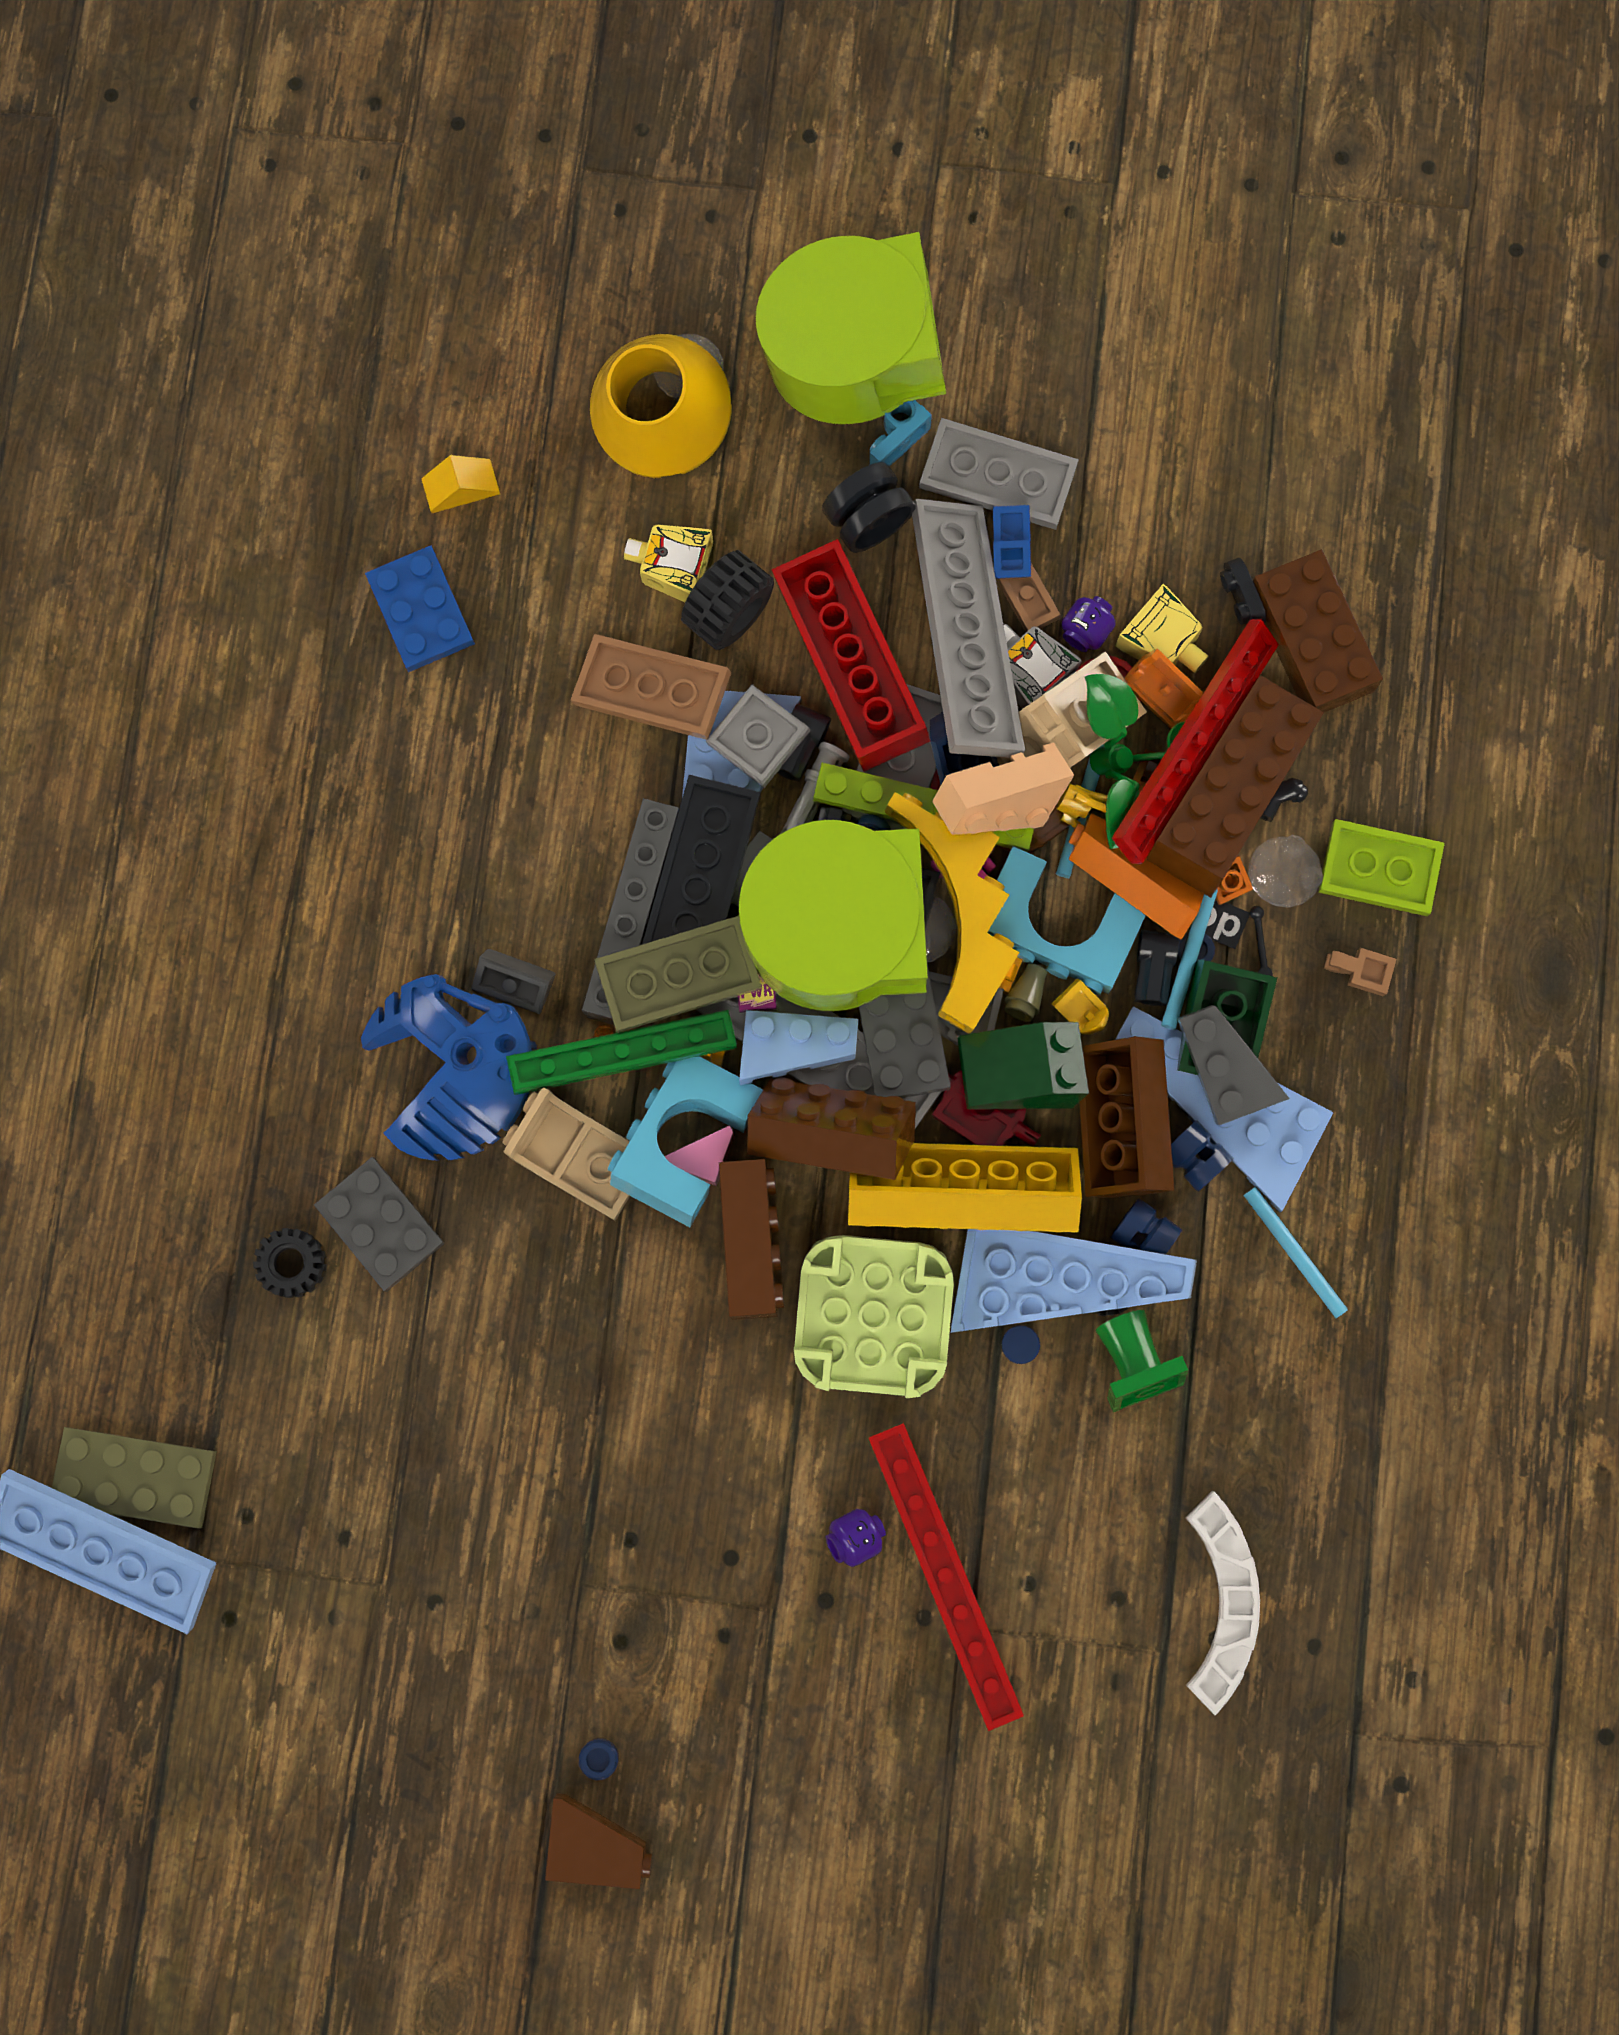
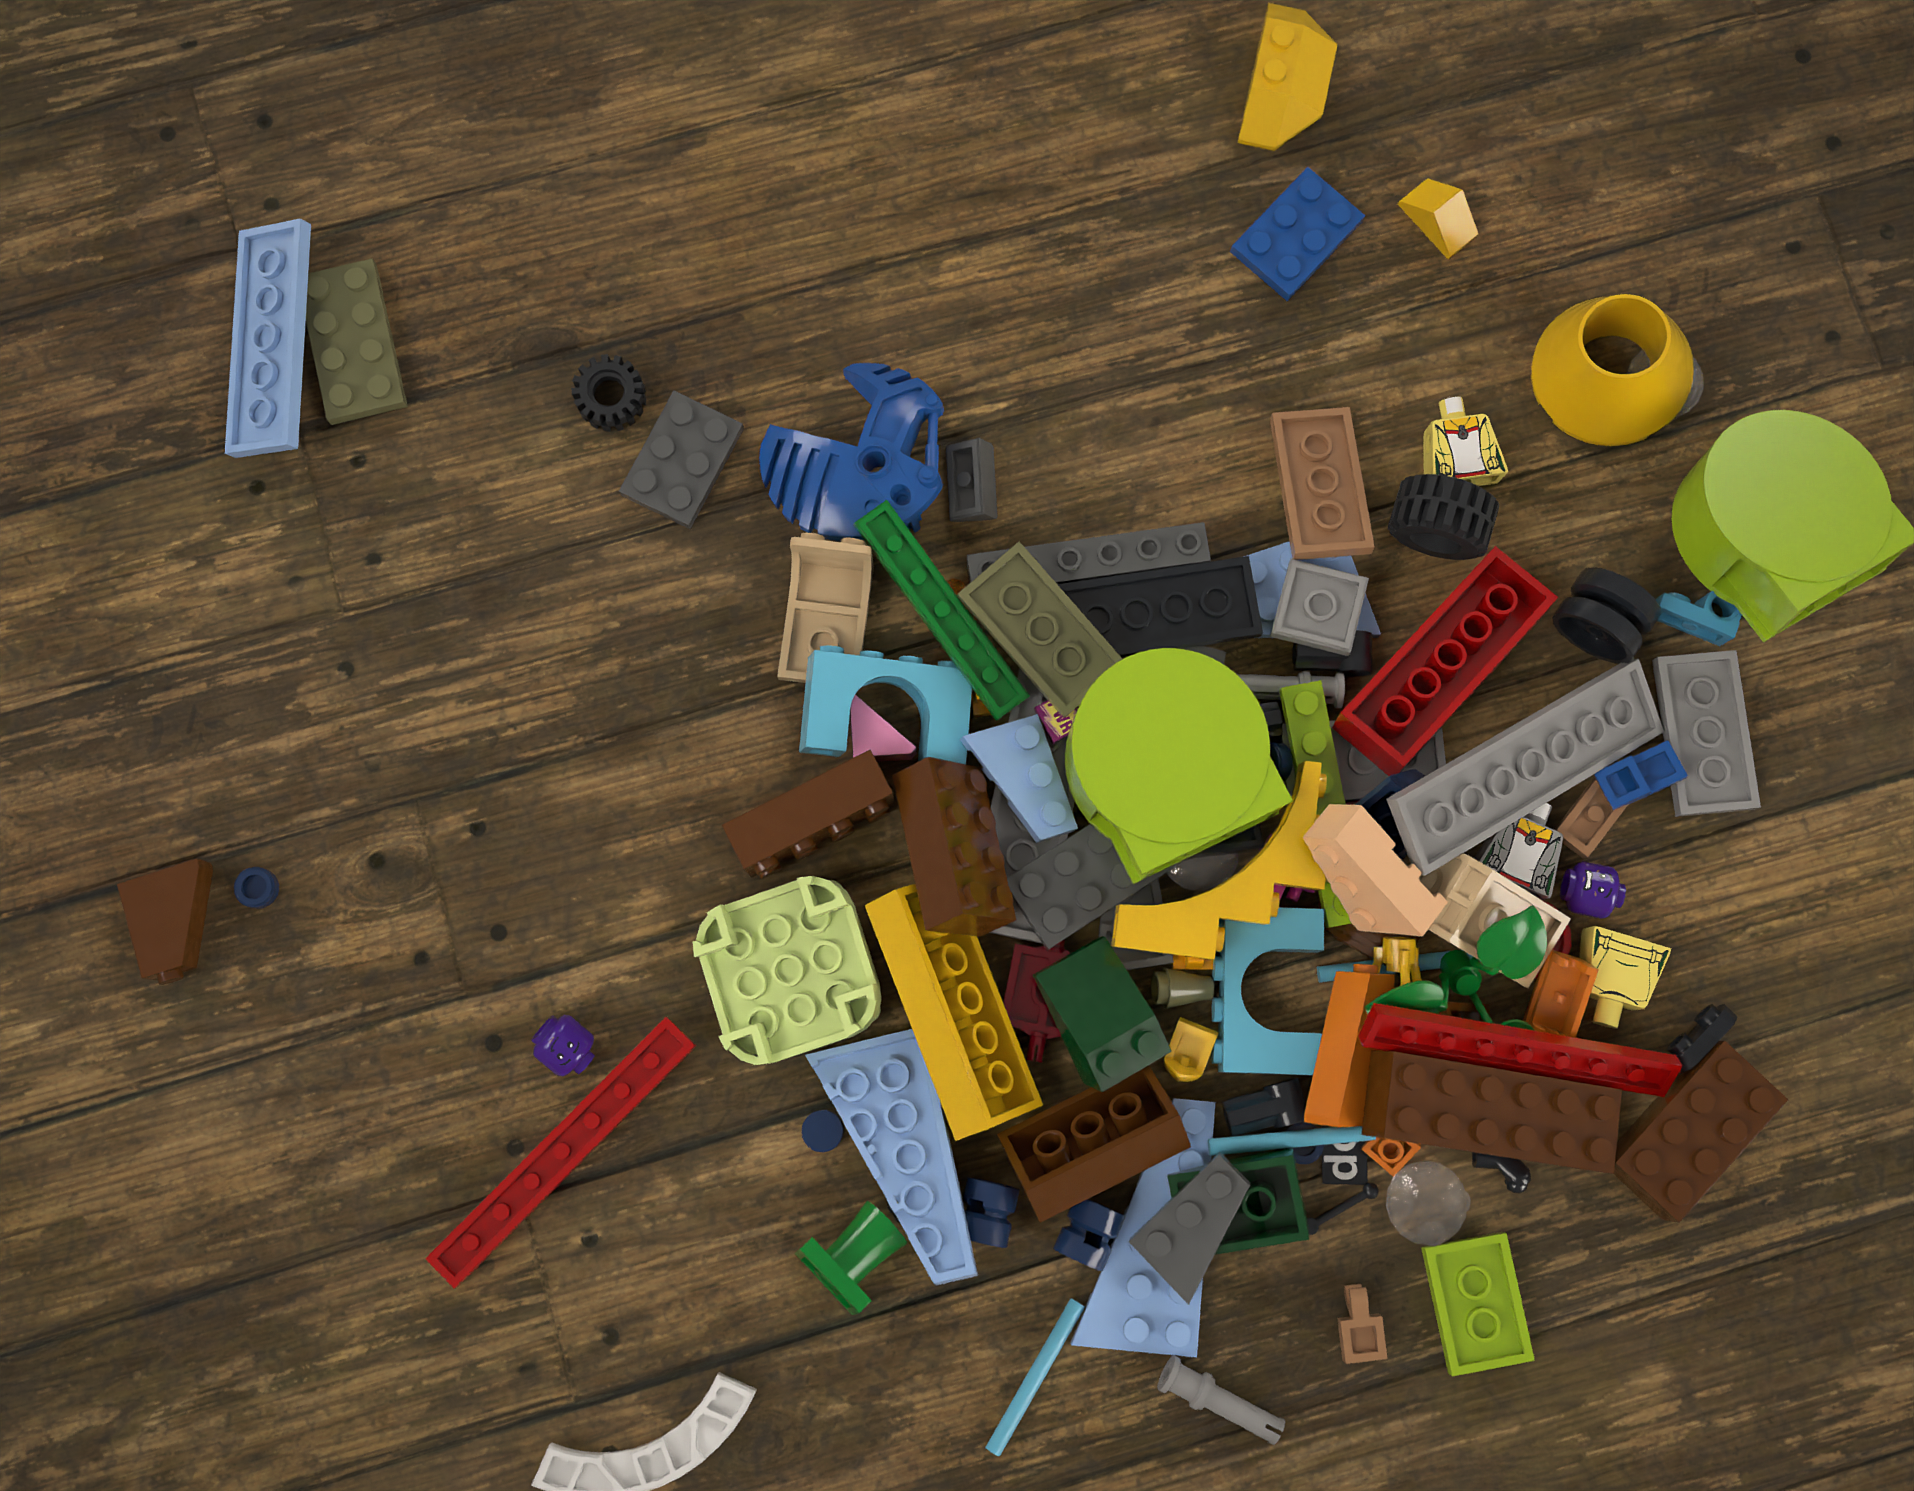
camera: 60 degrees right, 0 degrees up
none -> light grey pin [1157,1355,1285,1445]
none -> yellow wedge [1237,3,1337,151]

